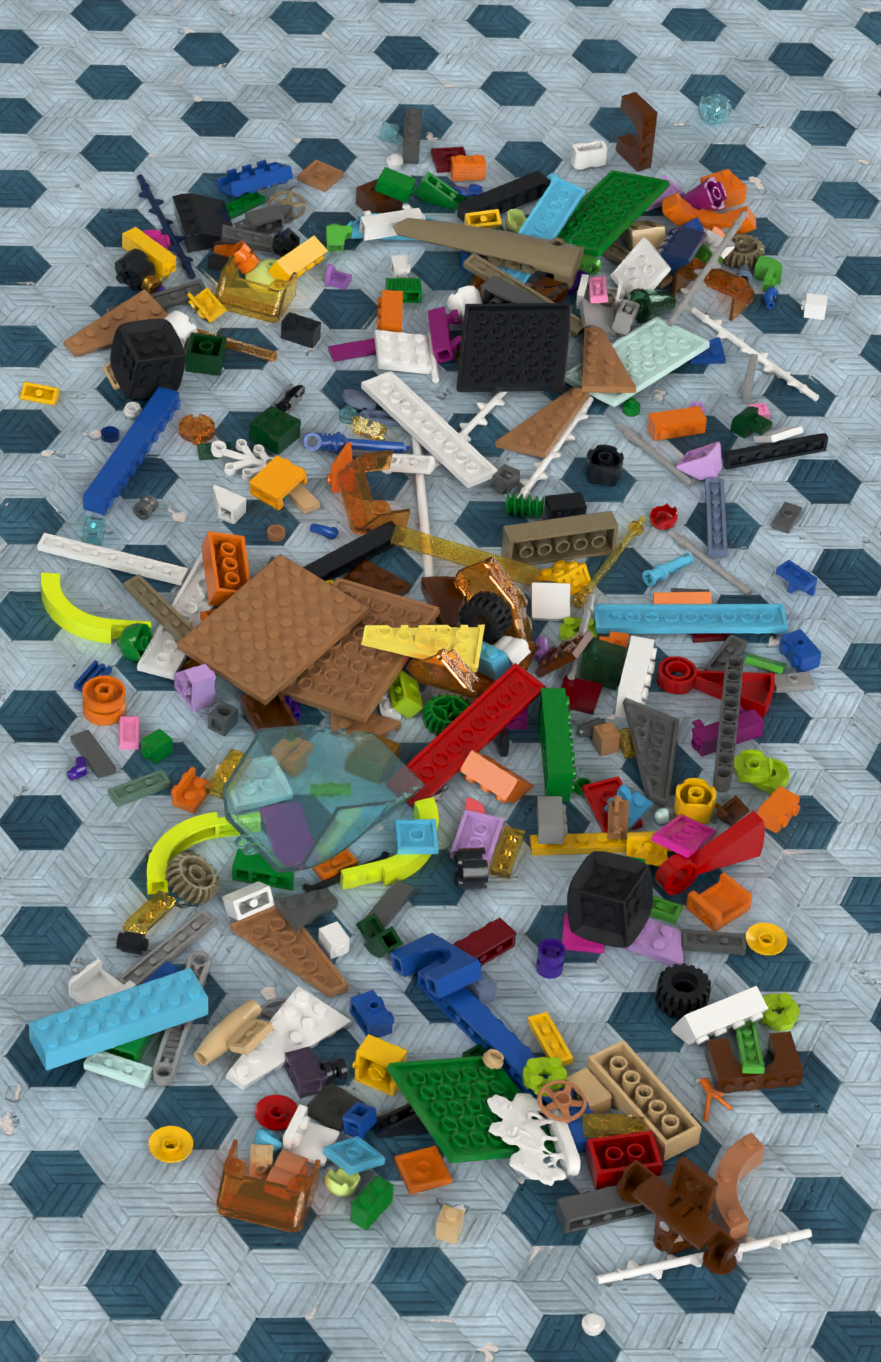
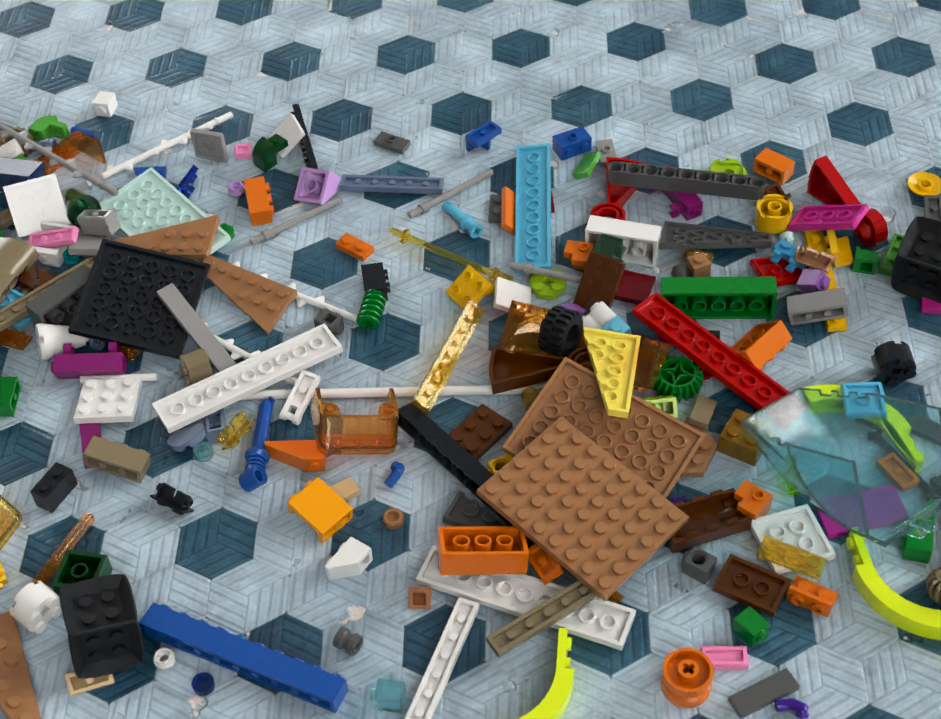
camera: 80 degrees left, 5 degrees up
blue tile [74,660,112,692] -> none
sand green tile [108,769,171,807] -> none
green cylinder [117,623,153,662] -> none
lavender brick [174,664,216,712] -> none
clear orange plate [179,414,215,446] -> none
clear green tile [197,441,231,461] -> none
white plant [211,439,273,481] -> none
dark green brick [249,405,301,455] -> none
orange brick [377,290,403,332] -> none
lavender plate [450,810,505,867] -> none
coral tile [465,797,485,814] -> none
clear yellow plate [490,826,525,879] -> none
dark tan brick [501,511,618,569] -> none
black brick [585,444,624,487] -> none
red hair [649,503,678,530] -> none
orange panel [686,872,752,932] -> none
dark grey plate [704,634,748,671] -> none
none -> dark tan brick [83,435,151,483]
none -> light grey tile [156,283,236,372]
none -> clear blue plate [176,165,199,199]
none -> dark tan brick [178,348,213,387]
none -> orange plate [335,233,374,262]
none -> nougat slope [408,587,432,609]
none -> dark tan tile [687,395,718,430]
none -> reddish brown plate [712,554,791,617]
none -> medium lavender brick [797,269,830,294]

